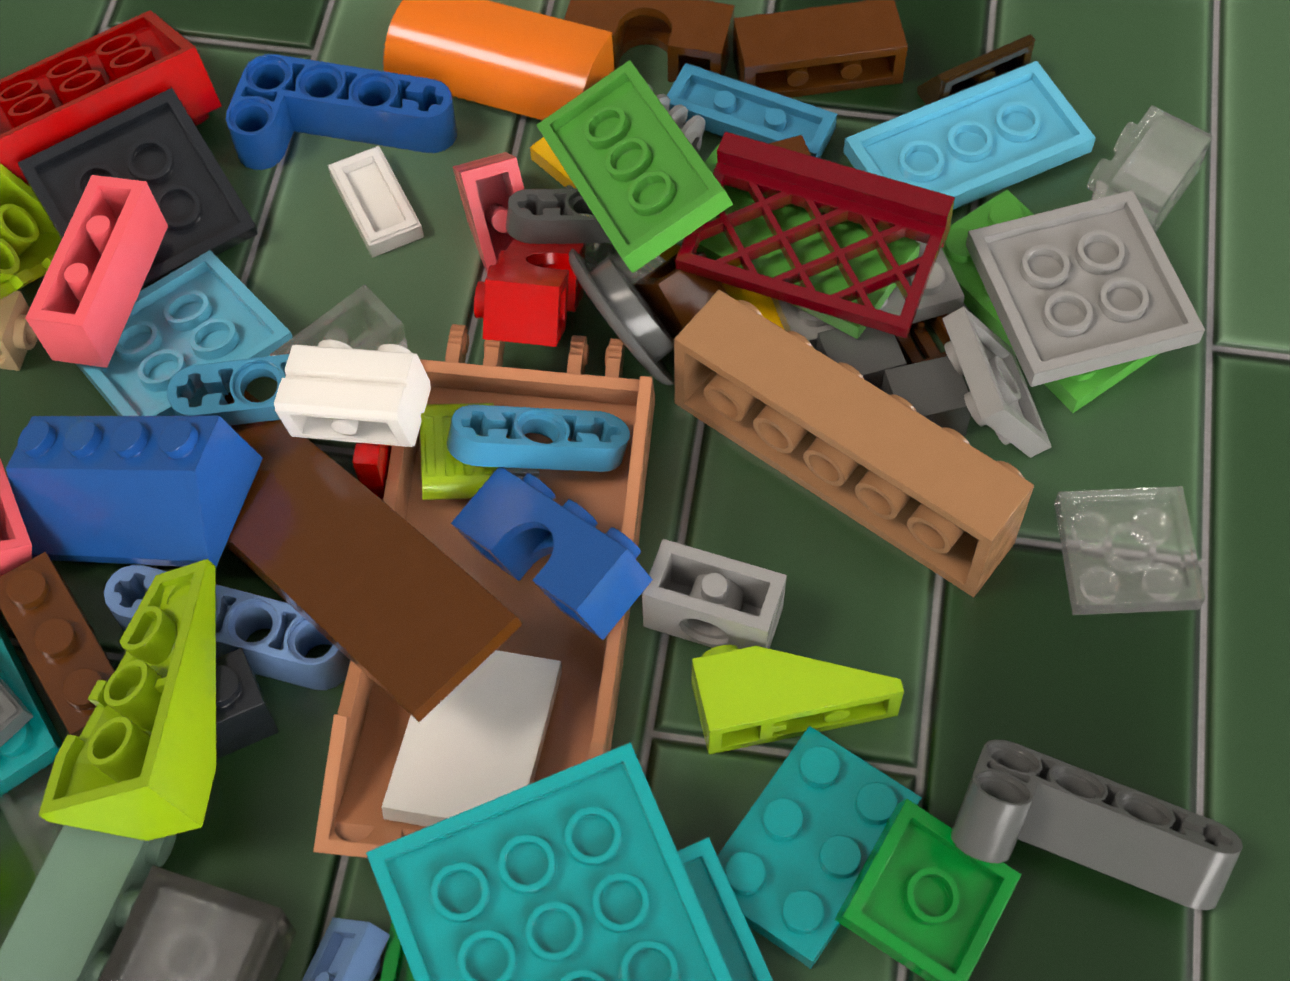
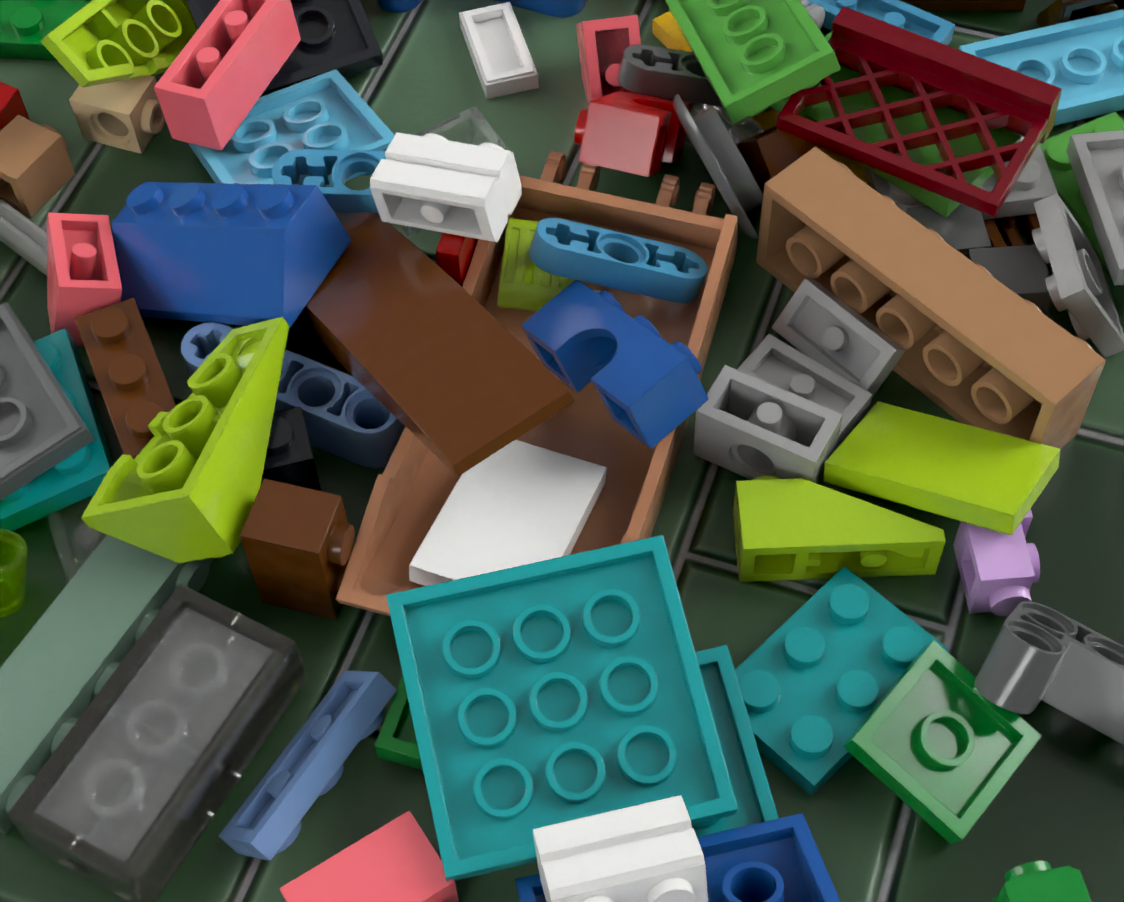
camera: 10 degrees right, 5 degrees down
none -> reddish brown brick [240,479,355,620]
none -> light grey plate [737,334,873,449]
none -> light grey plate [771,278,906,398]
none -> lime tile [824,401,1061,535]
none -> lavender brick [953,509,1040,616]

